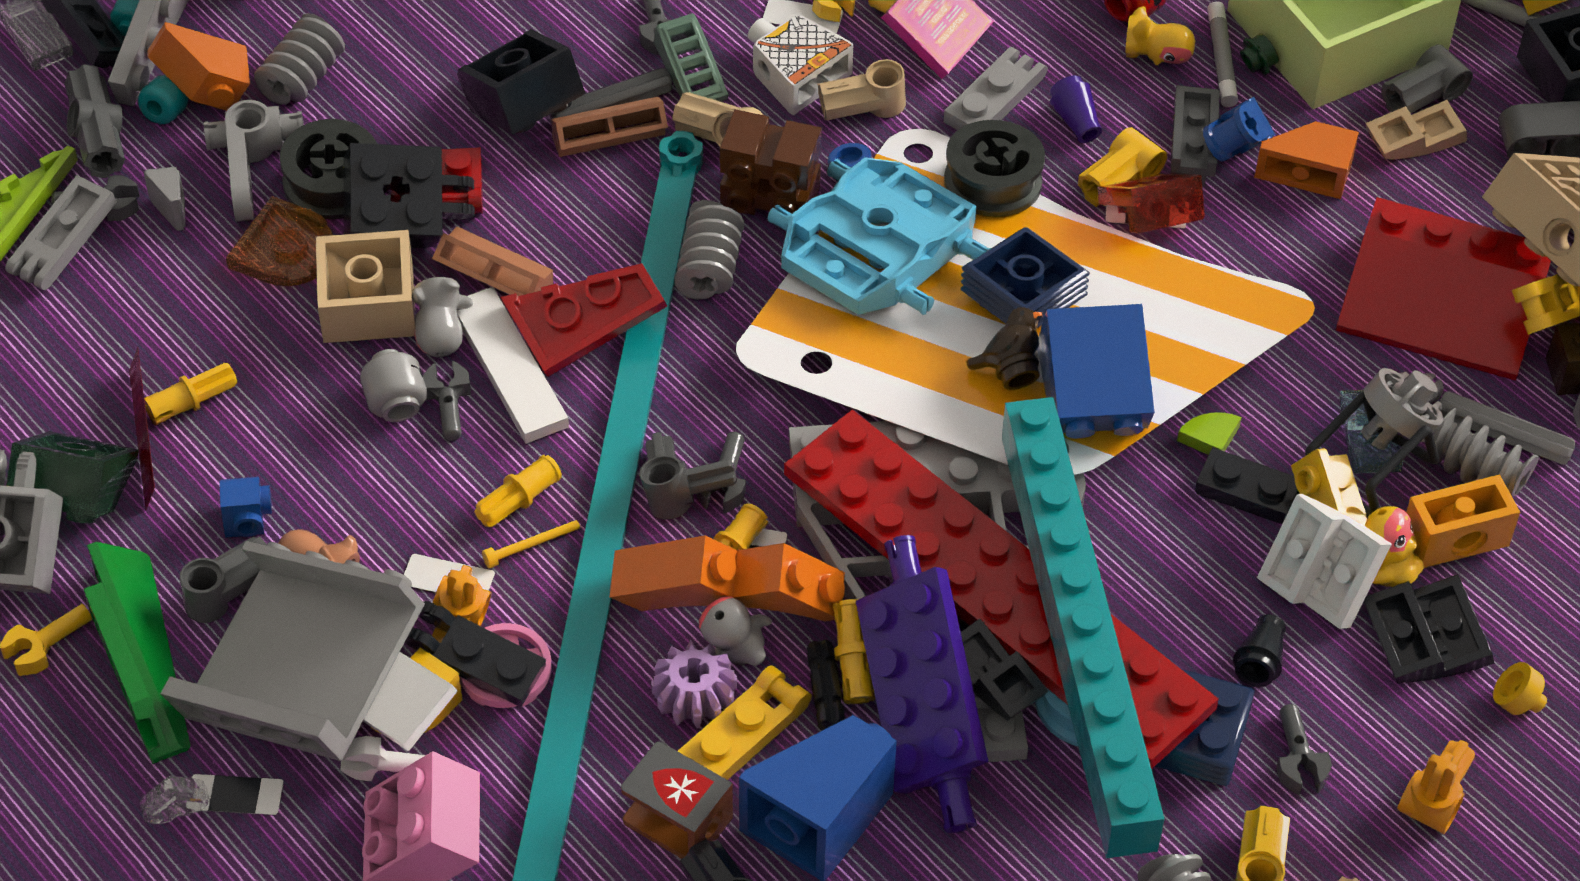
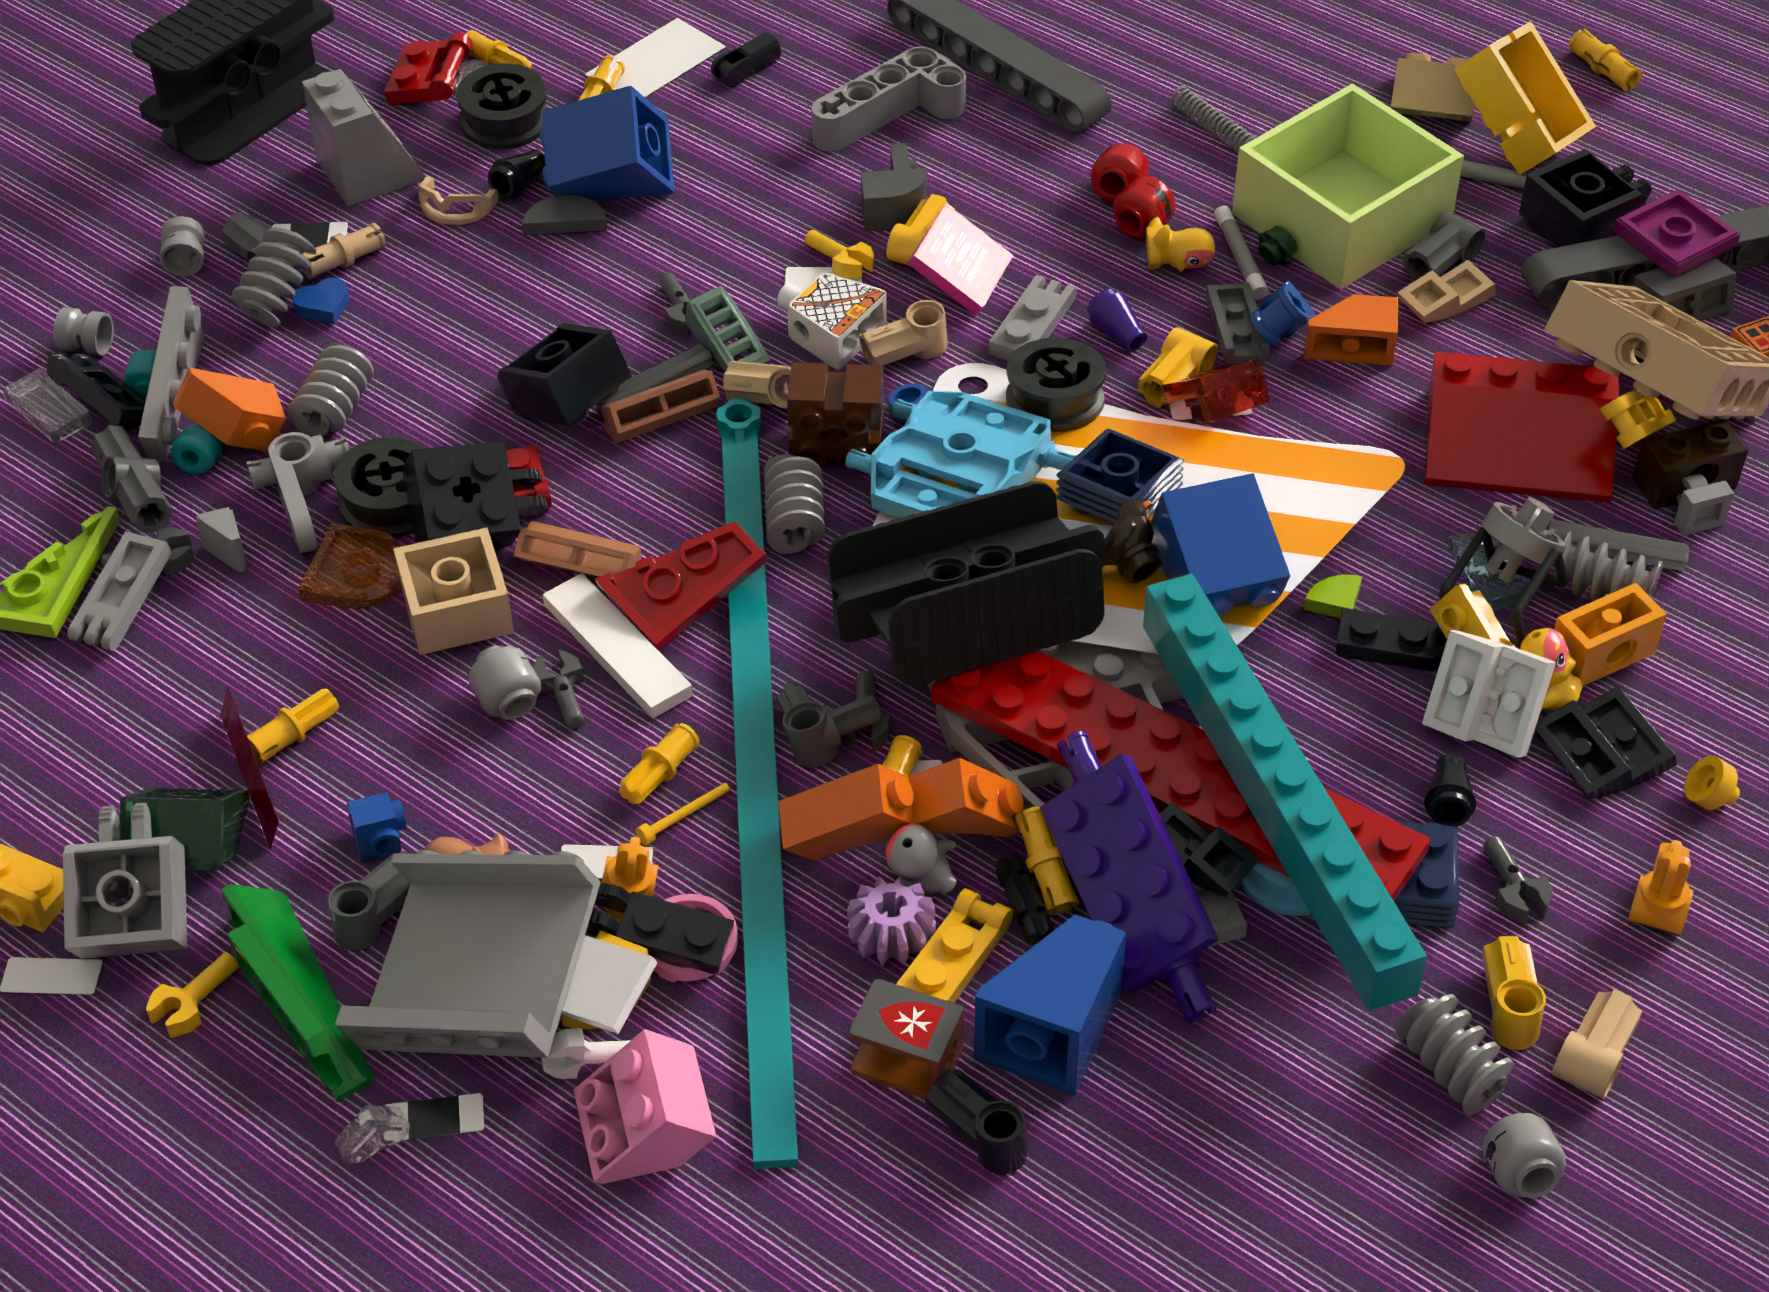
camera: 10 degrees left, 5 degrees down
light grey animal [412,277,473,357] -> none
none -> black piece [827,481,1106,686]

